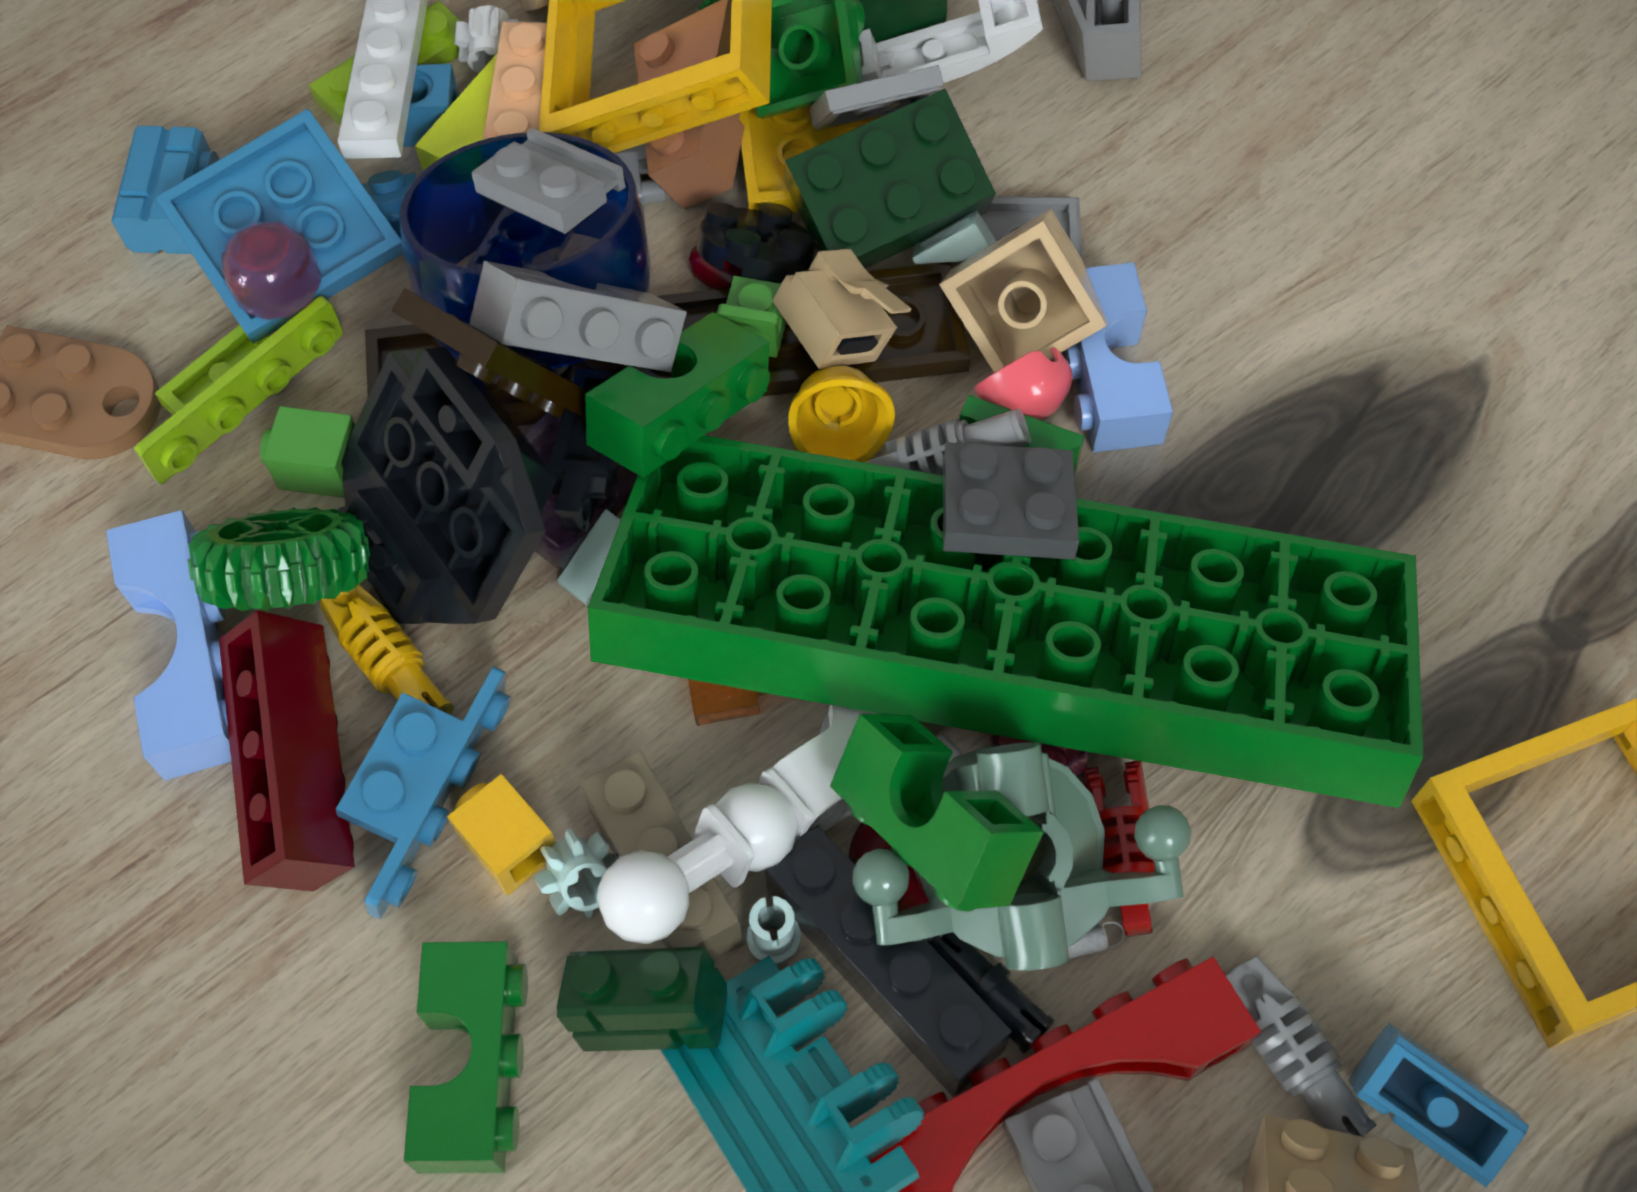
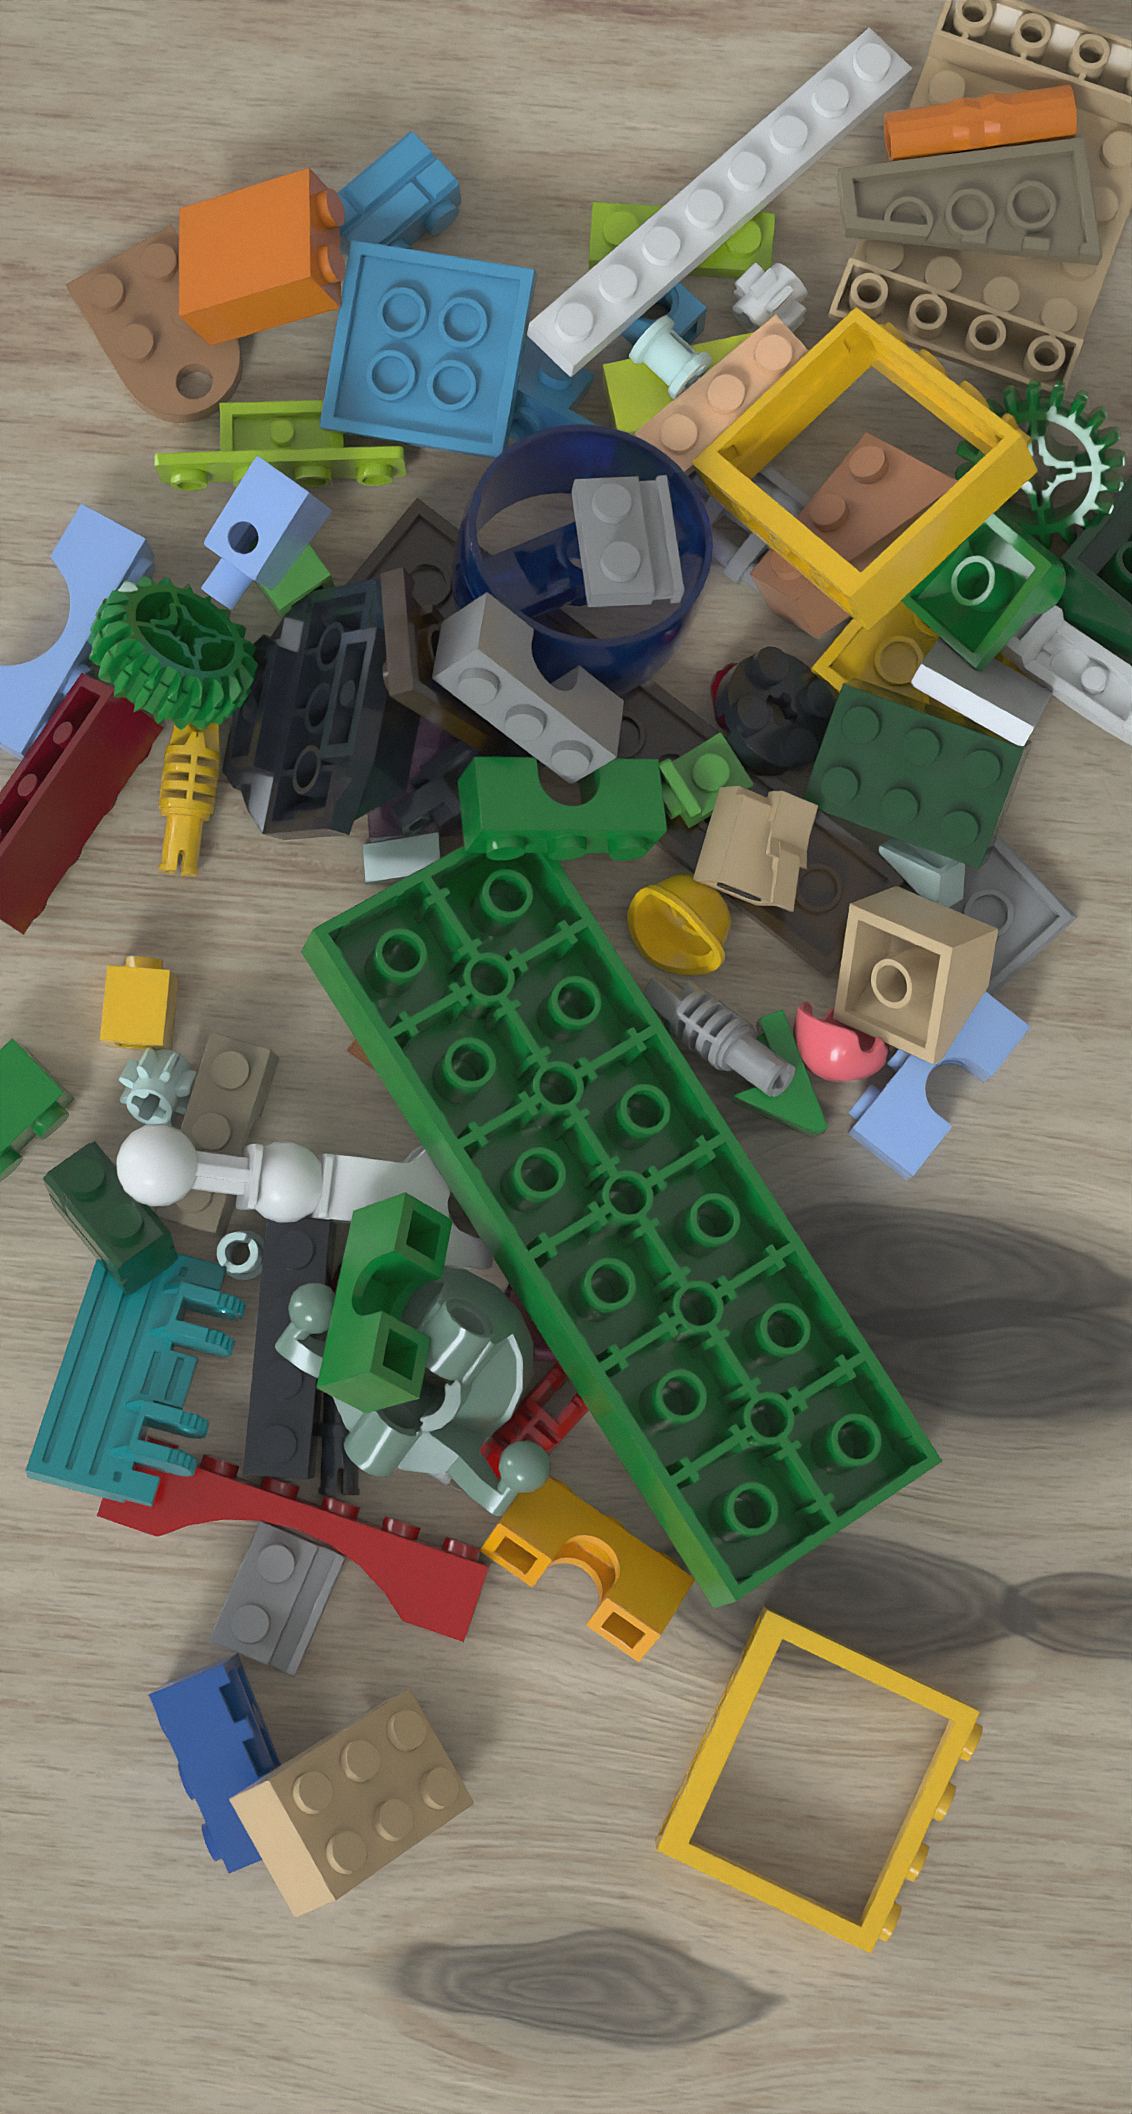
camera: 50 degrees right, 20 degrees up
clear pink hair [221,221,321,320] -> none
dark azure bracket [336,666,511,919] -> none
dark grey plate [943,442,1079,560] -> none
light grey hinge [1226,956,1377,1137] -> none
dark azure brick [1348,1023,1529,1187] -> none
none -> orange brick [179,168,346,346]
none -> light blue torso [201,456,332,610]
none -> light orange arch [480,1477,695,1662]
none -> light aqua bush [629,315,712,399]

